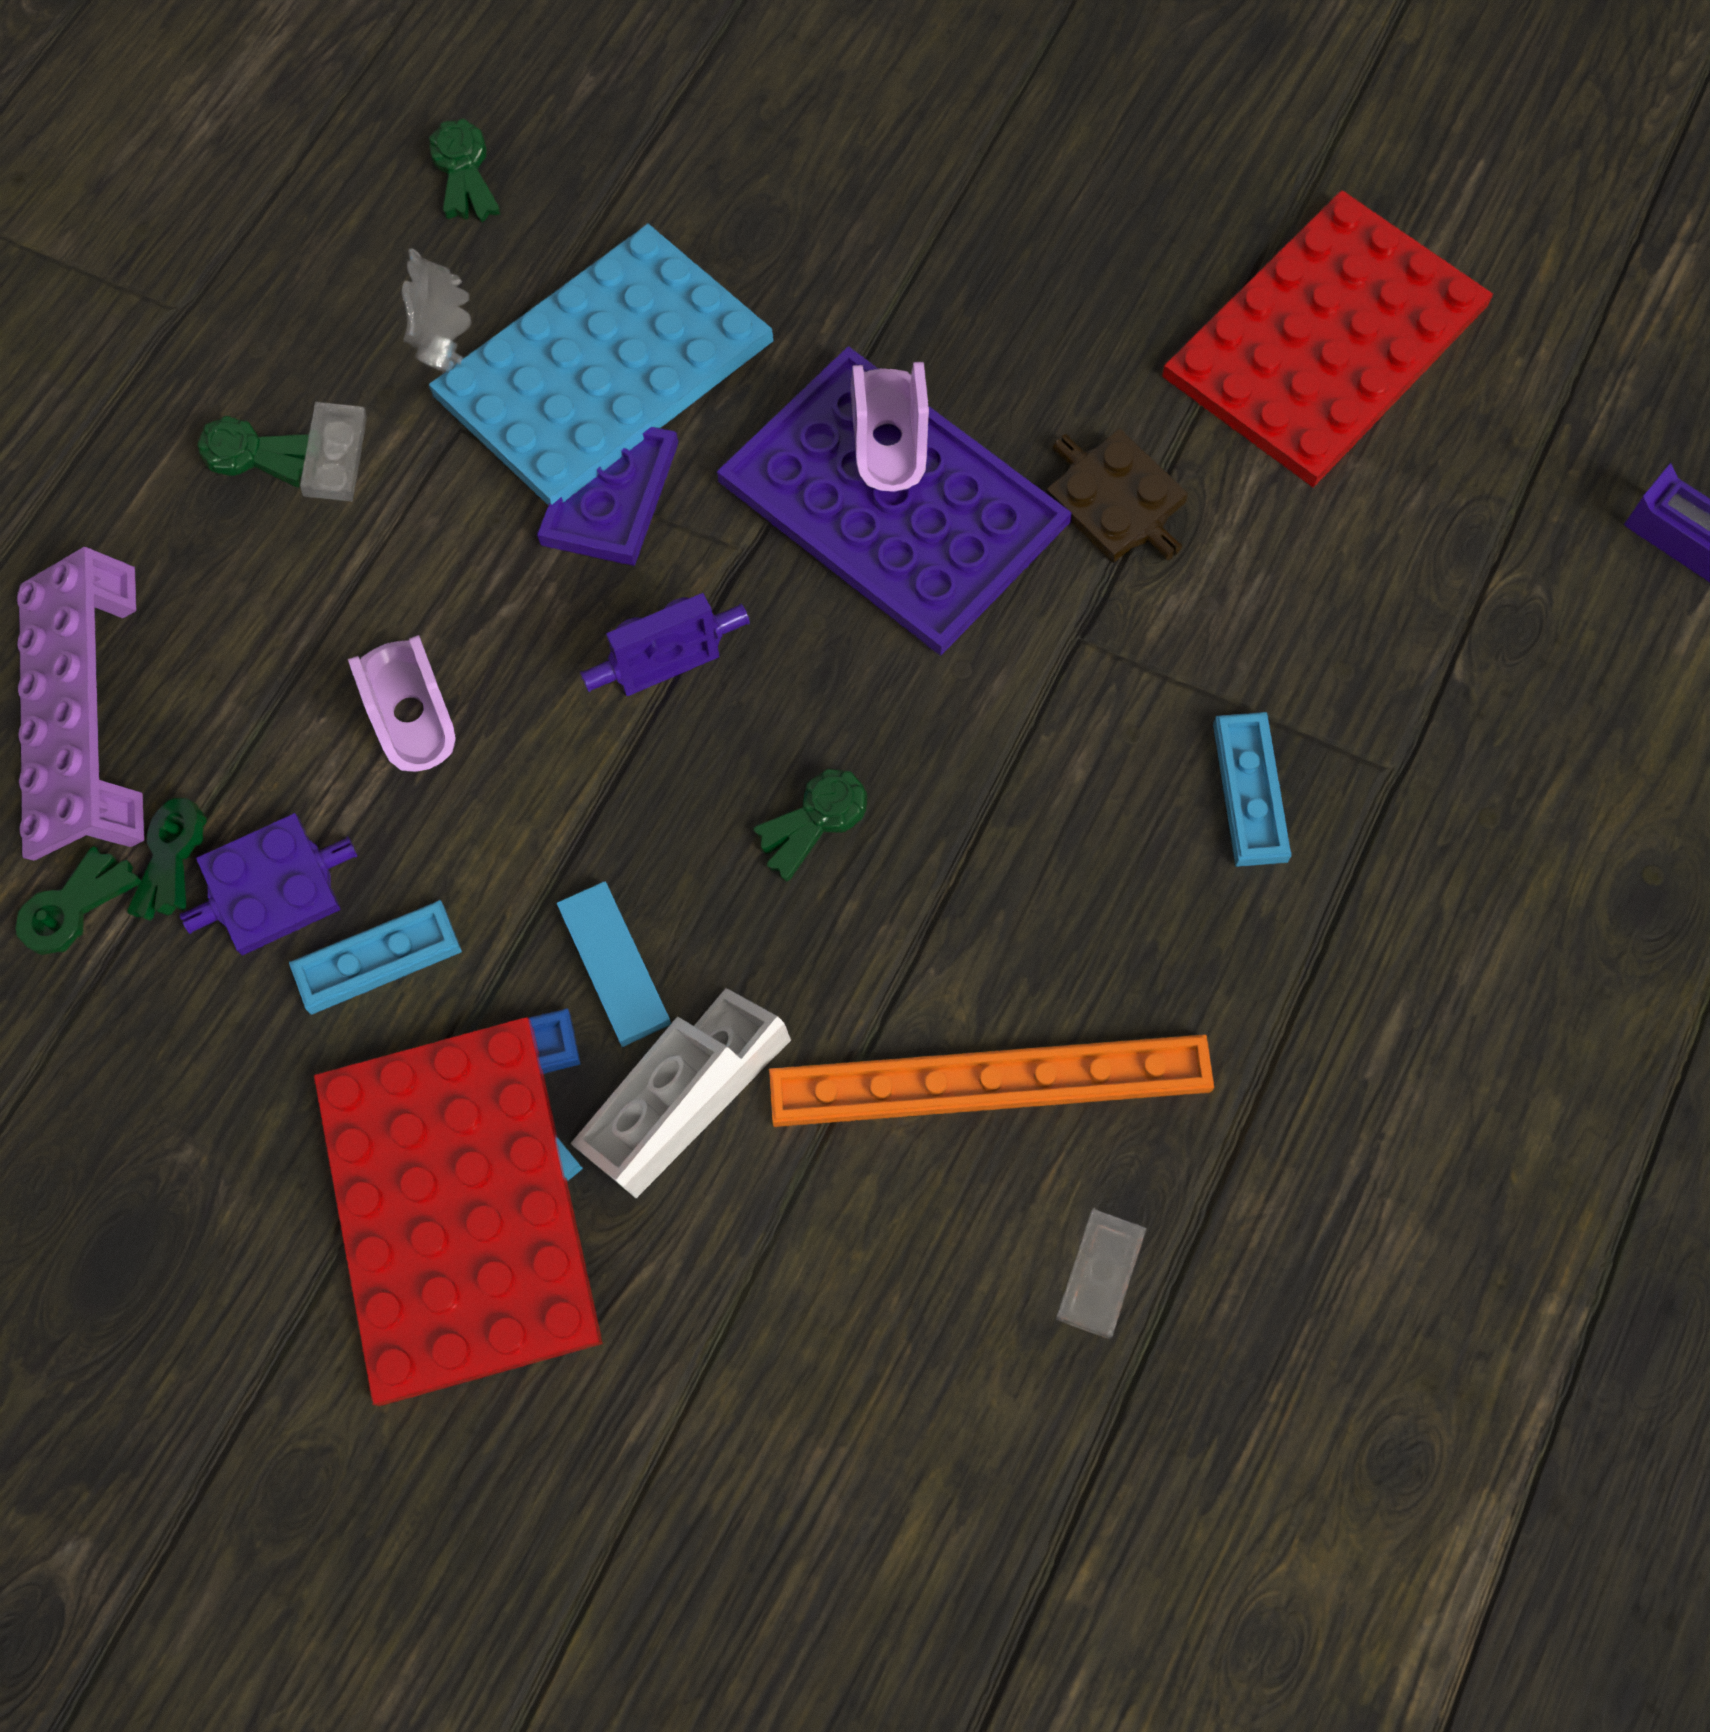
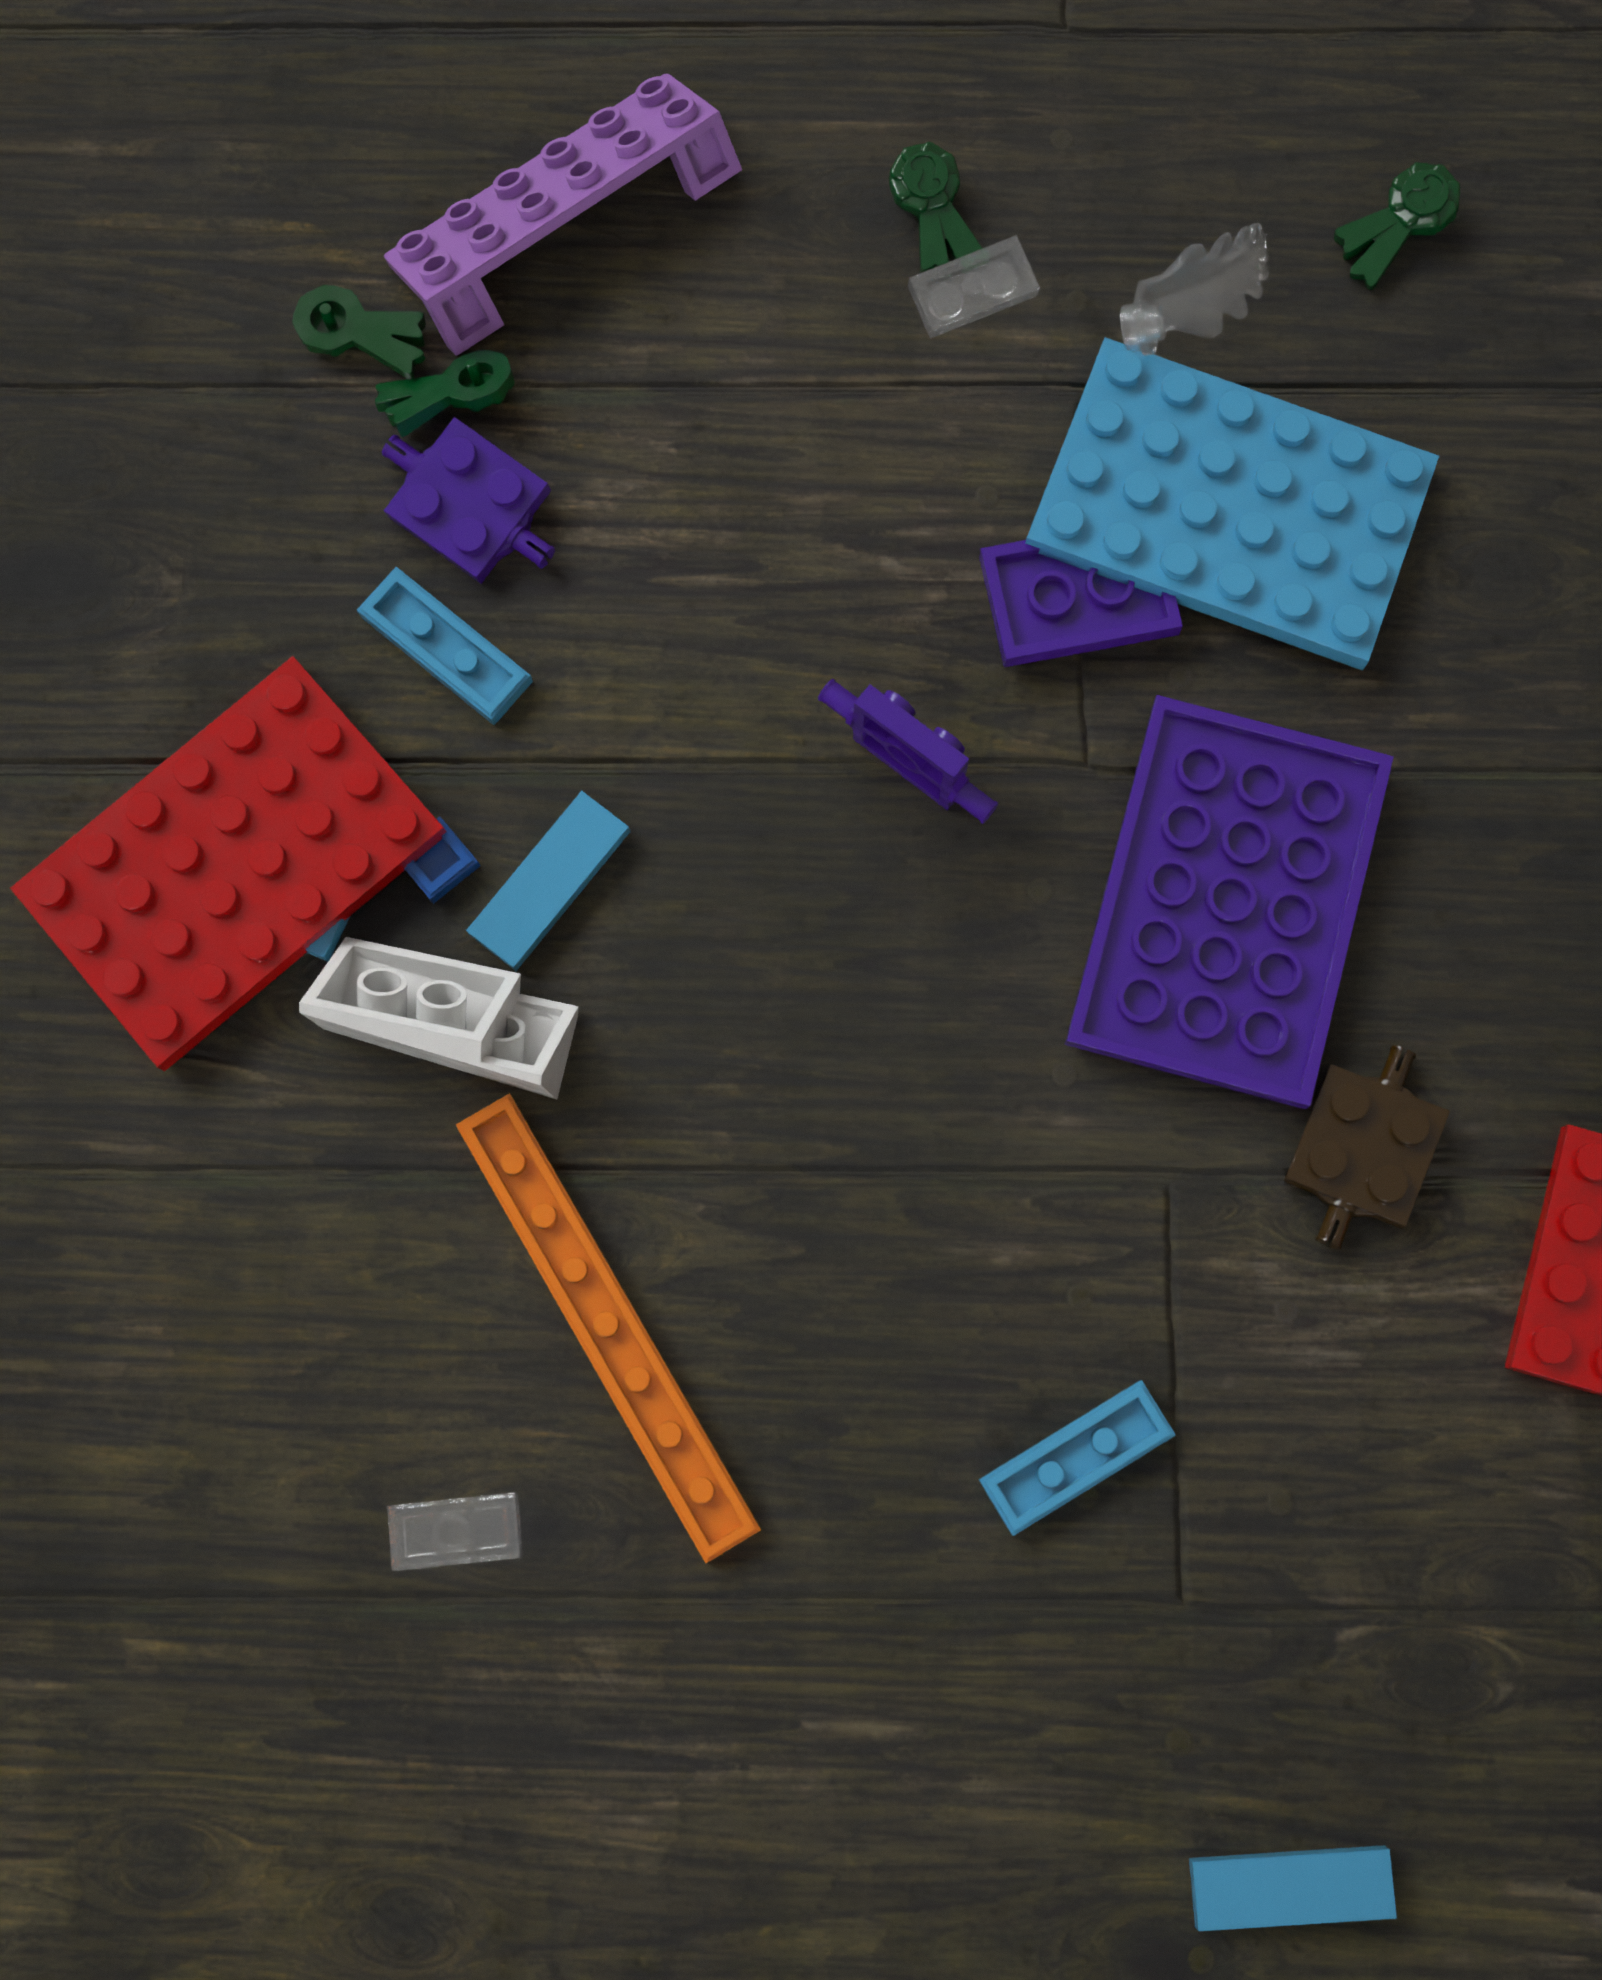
camera: 65 degrees right, 10 degrees up
lavender piece [348,635,455,772] -> none
dark green piece [754,769,868,882] -> none
lavender piece [850,362,929,492] -> none
none -> dark azure tile [1189,1845,1397,1931]

